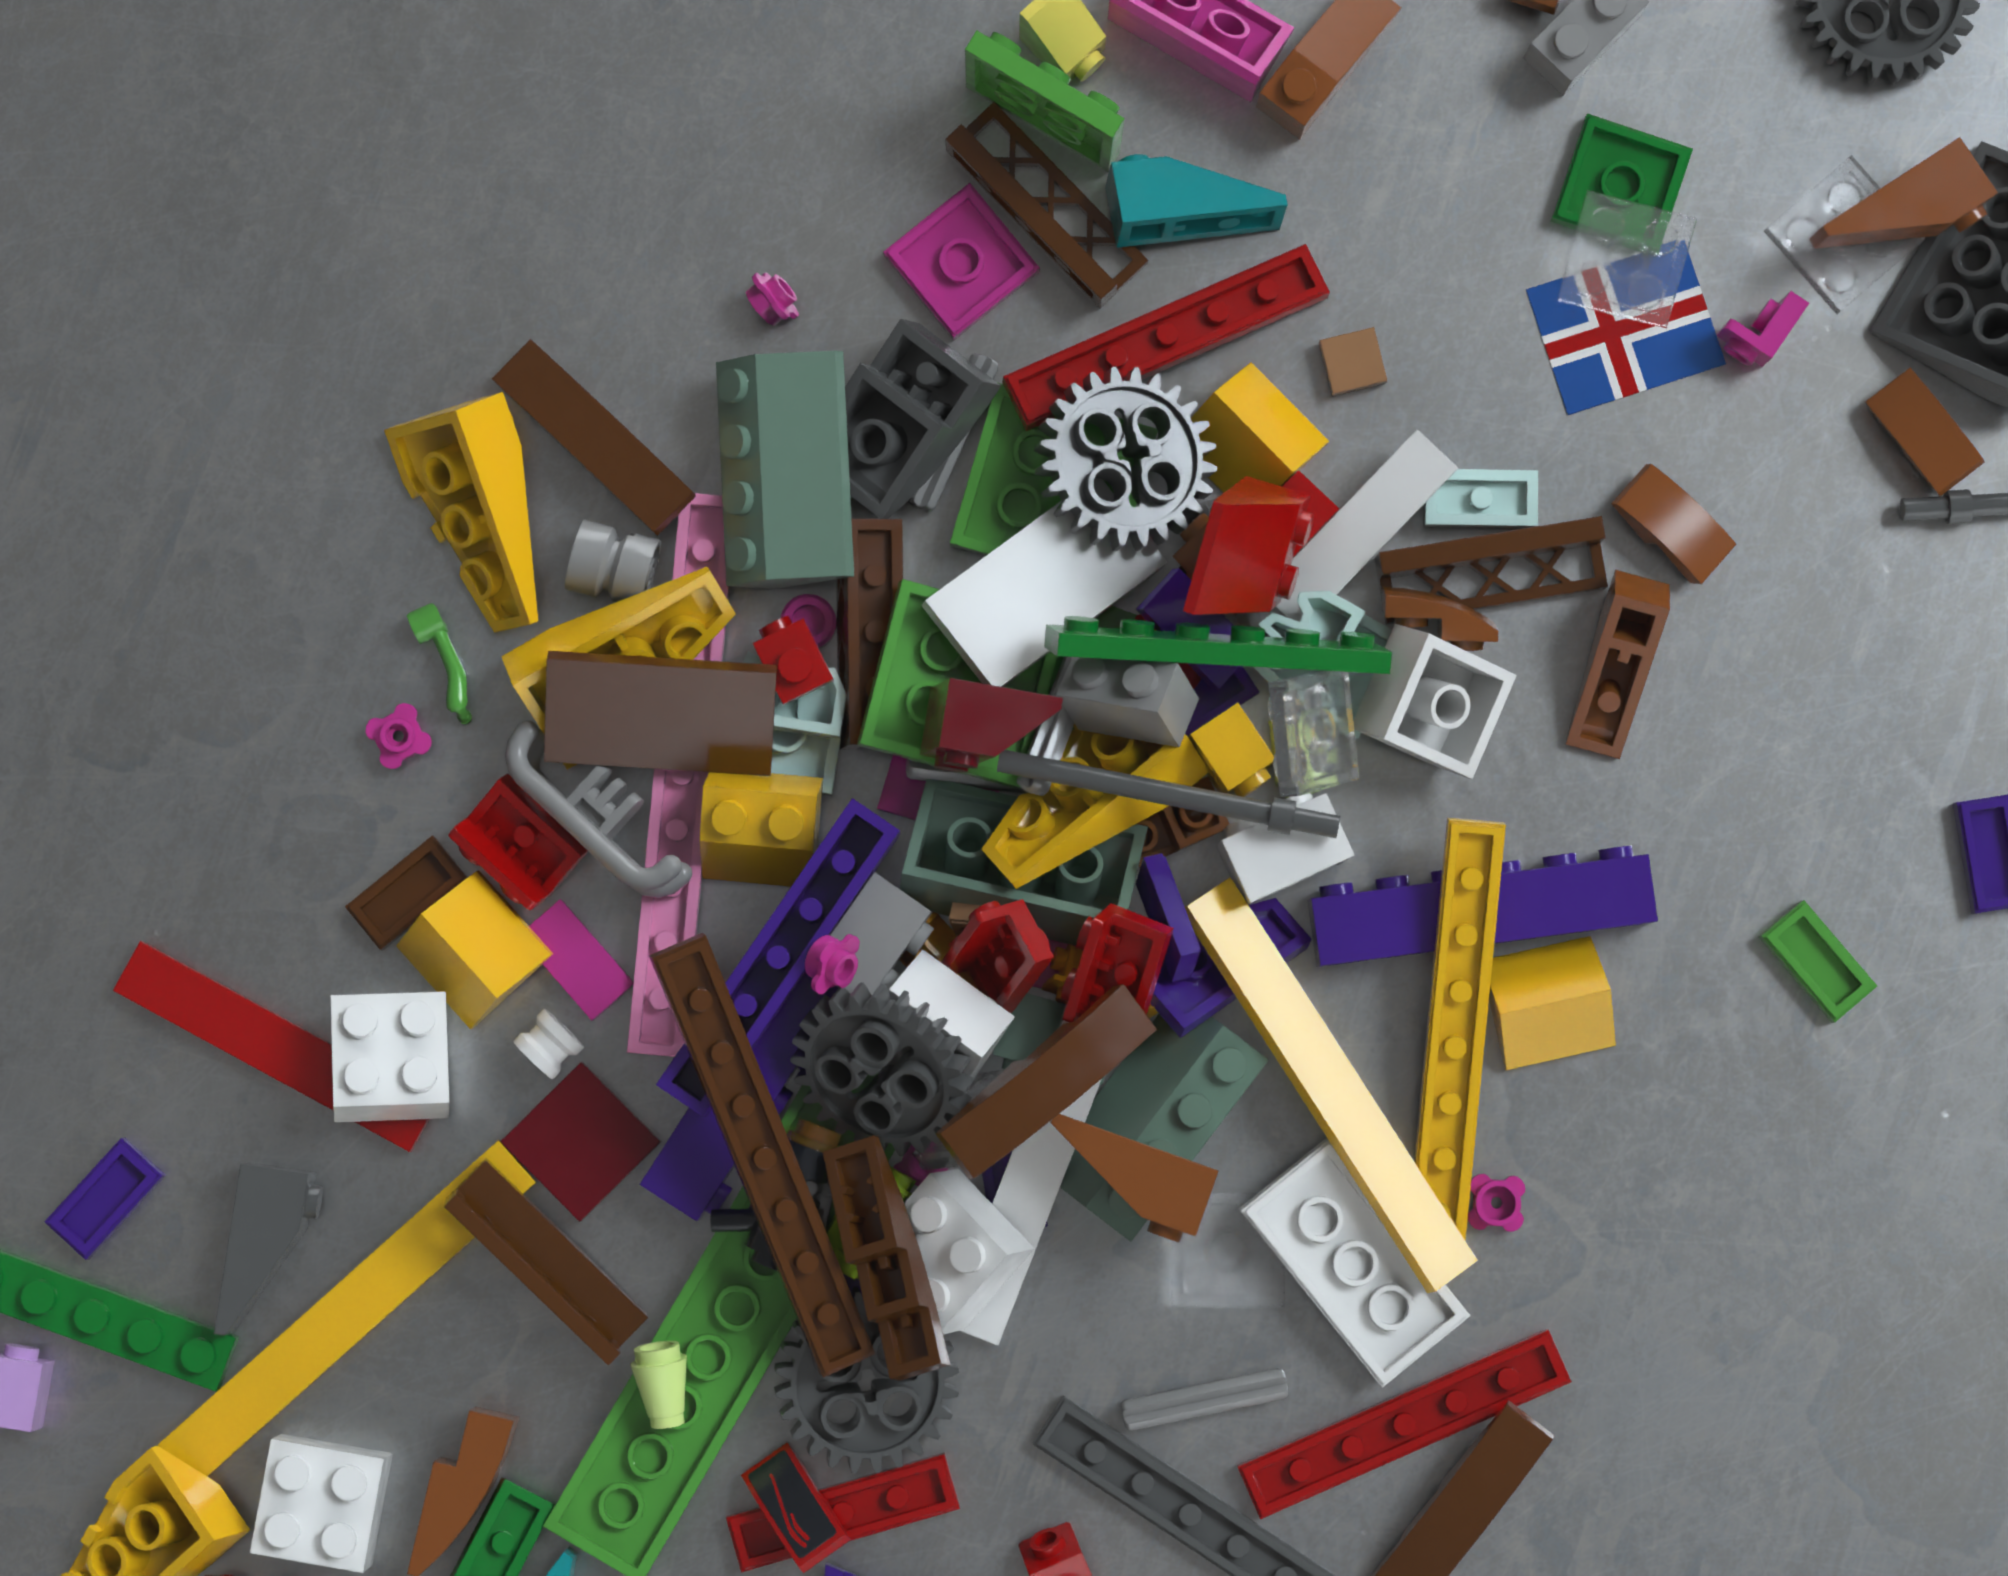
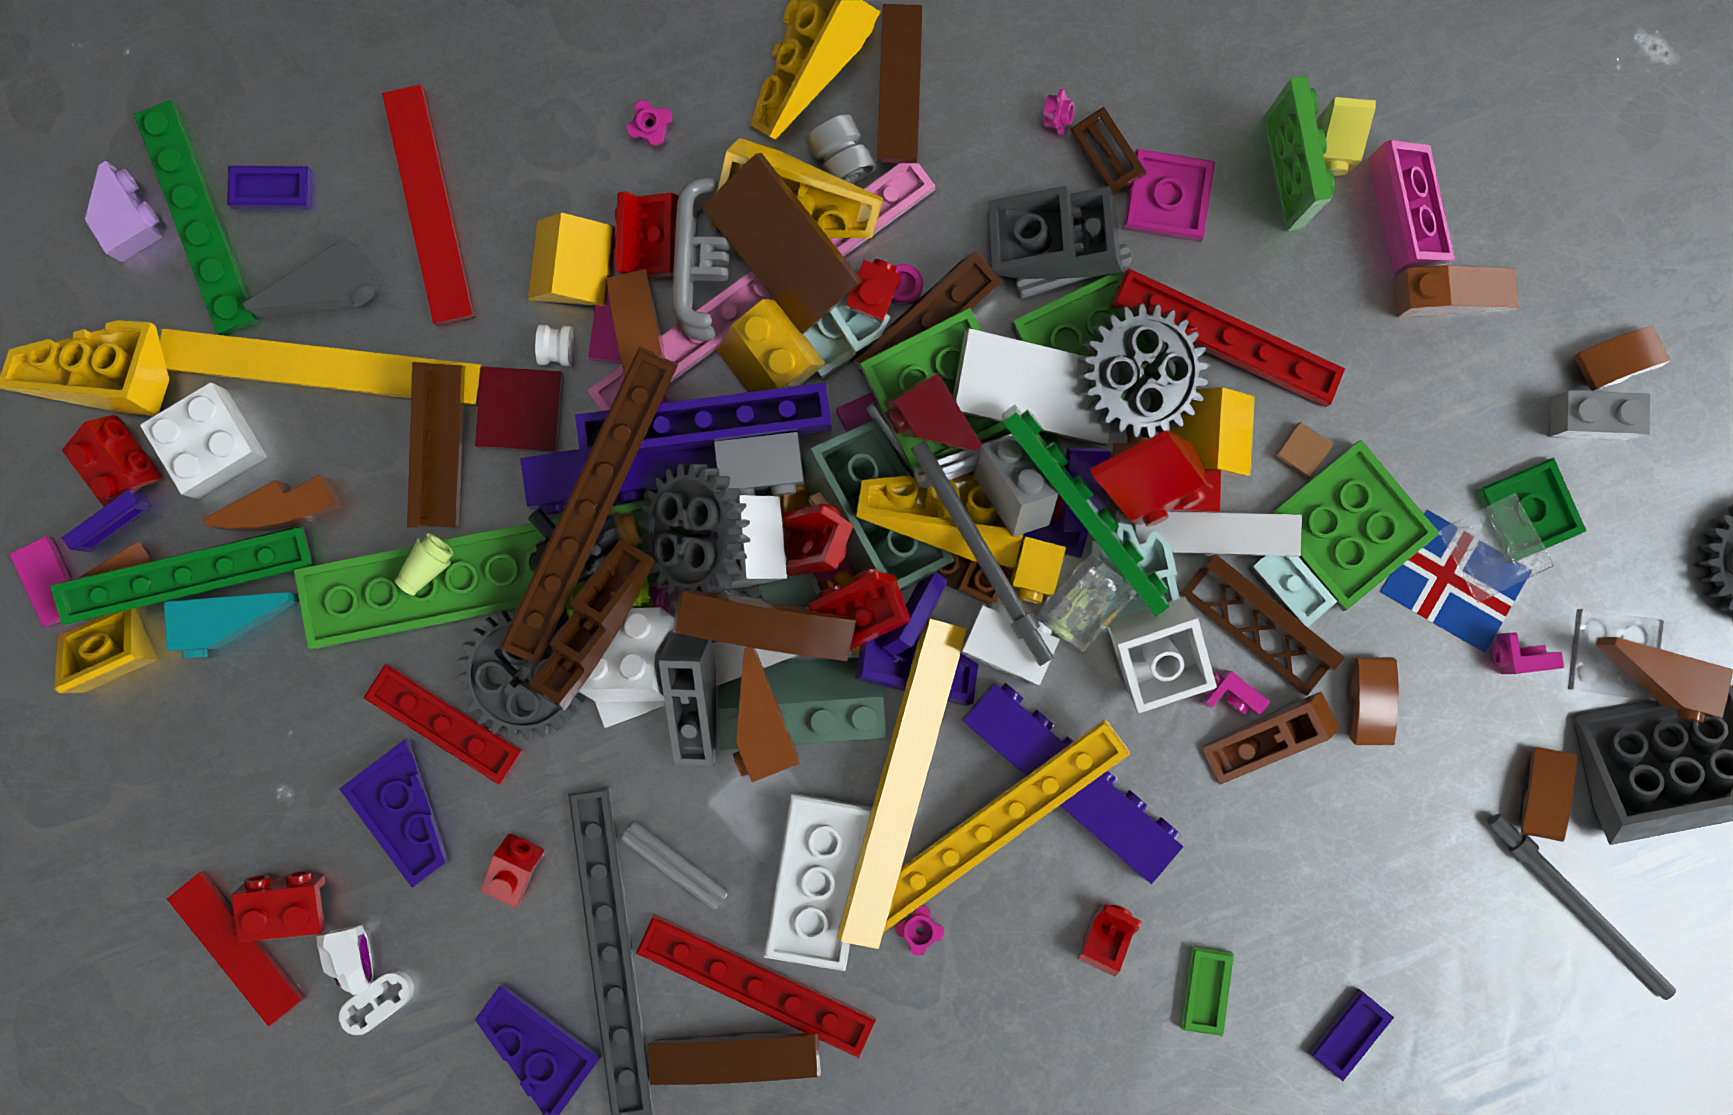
camera: 50 degrees right, 0 degrees up
white brick [331,992,449,1122] -> none
reddish brown tile [345,835,468,951] -> none
bright green piece [407,603,472,724] -> none
sand green slope [716,351,854,589] -> none
slope [741,1443,850,1573] -> none
dark pink plate [805,934,860,994] -> none
reddish brown fence [945,102,1148,309] -> none
teal slope [1105,154,1288,248] -> none
dark orange slope [1382,587,1499,651] -> none
yellow slope [1489,936,1616,1070] -> none
none -> dark orange slope [606,269,671,385]
none -> dark grey slope [658,634,716,766]
none -> reddish brown tile [1070,107,1147,196]
none -> red bracket [1077,904,1142,977]
none -> dark pink bracket [1200,670,1270,715]
none -> bright green plate [1269,440,1440,611]

